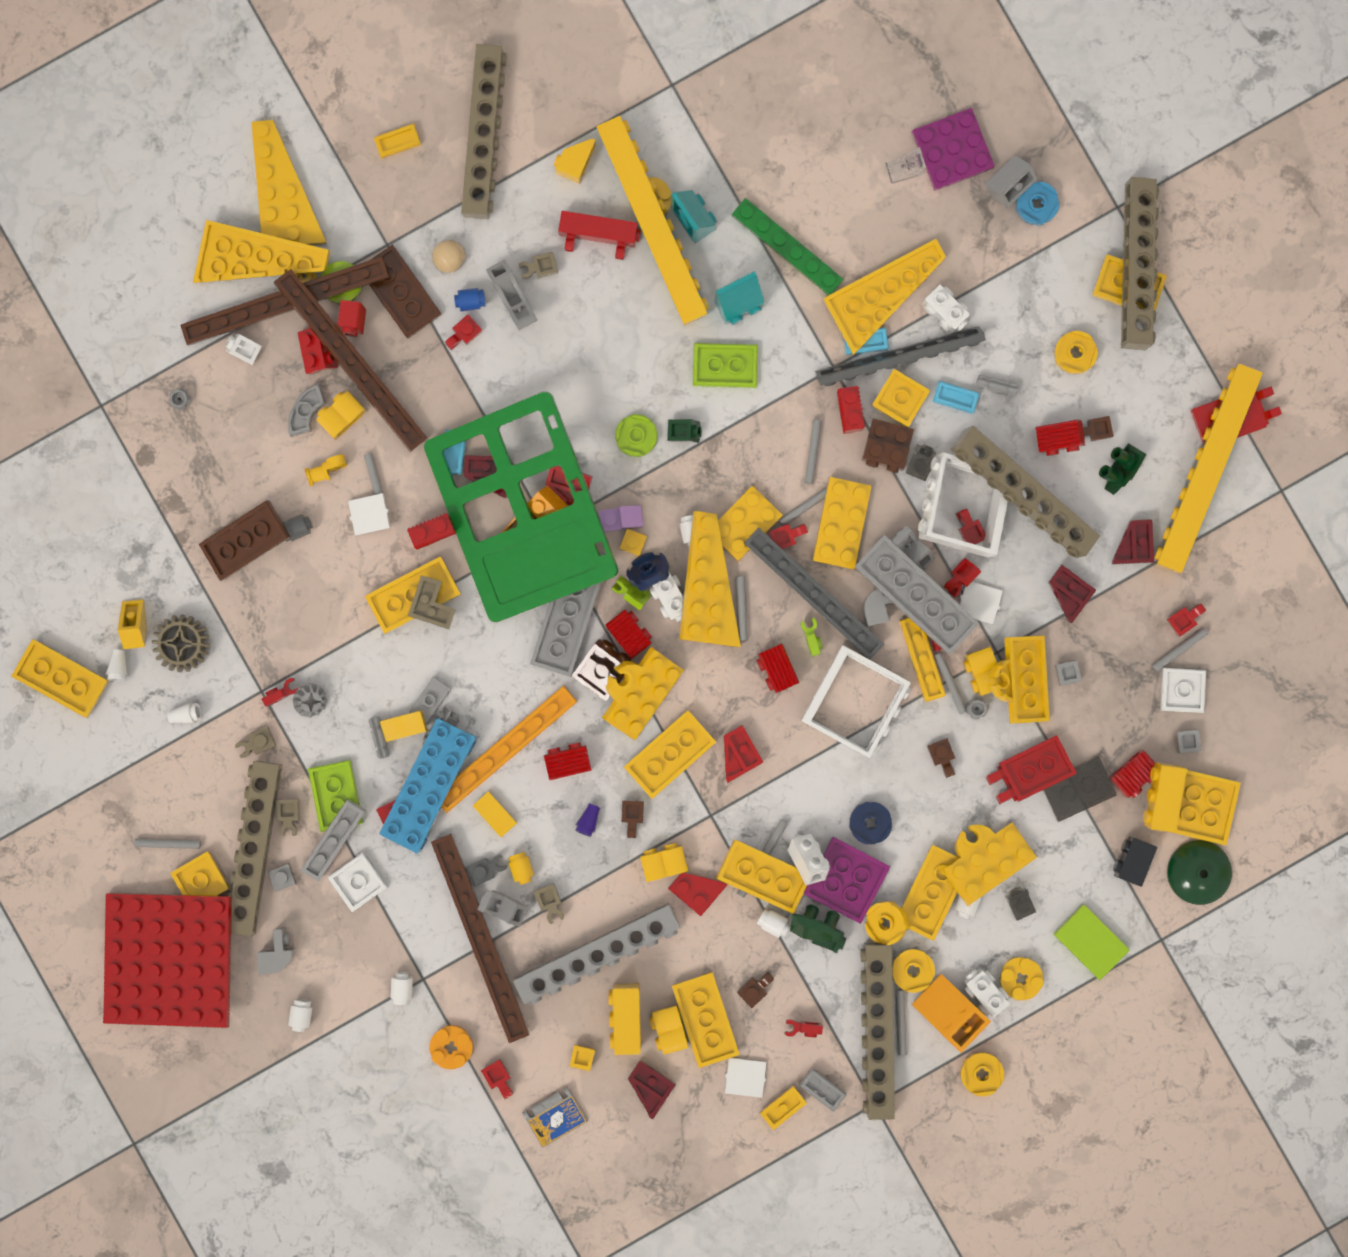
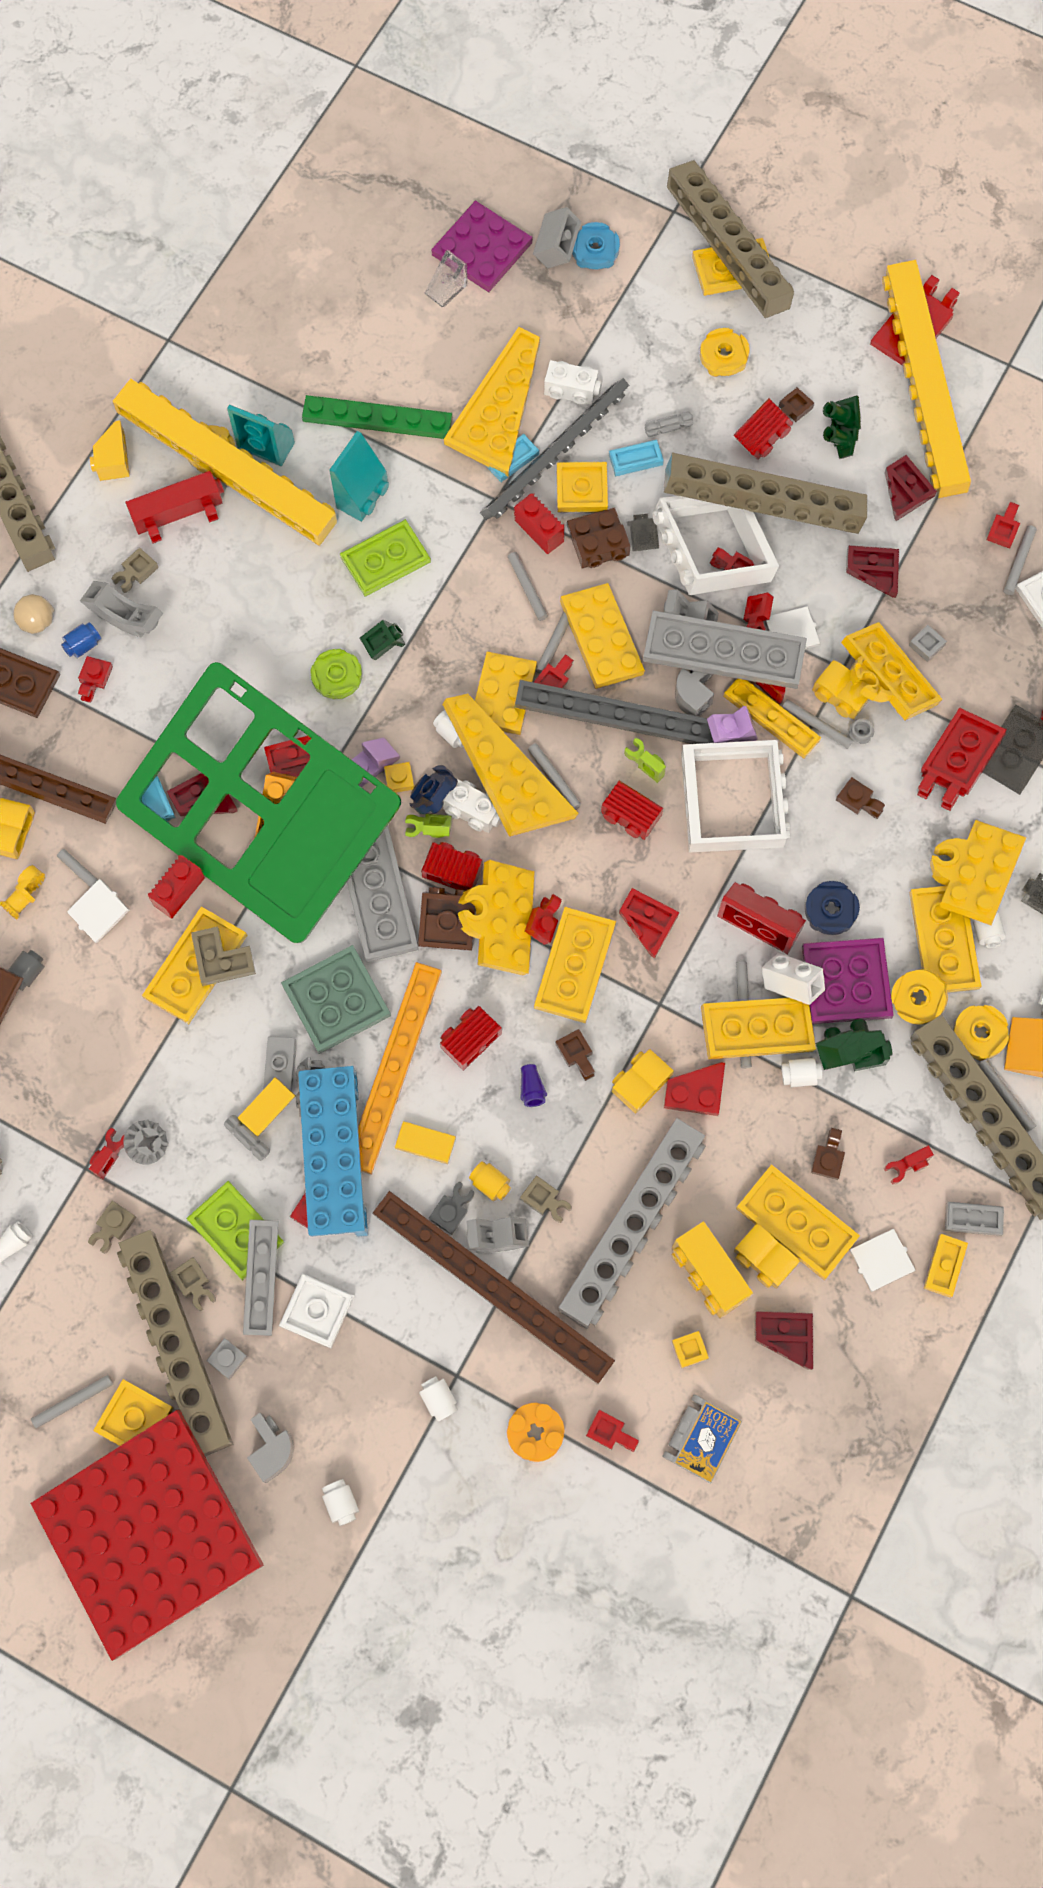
camera: 25 degrees left, 15 degrees down
none -> sand green plate [281,945,391,1054]
none -> red plate [524,894,562,945]
none -> lavender slope [707,706,758,743]
none -> red slope [717,882,806,955]

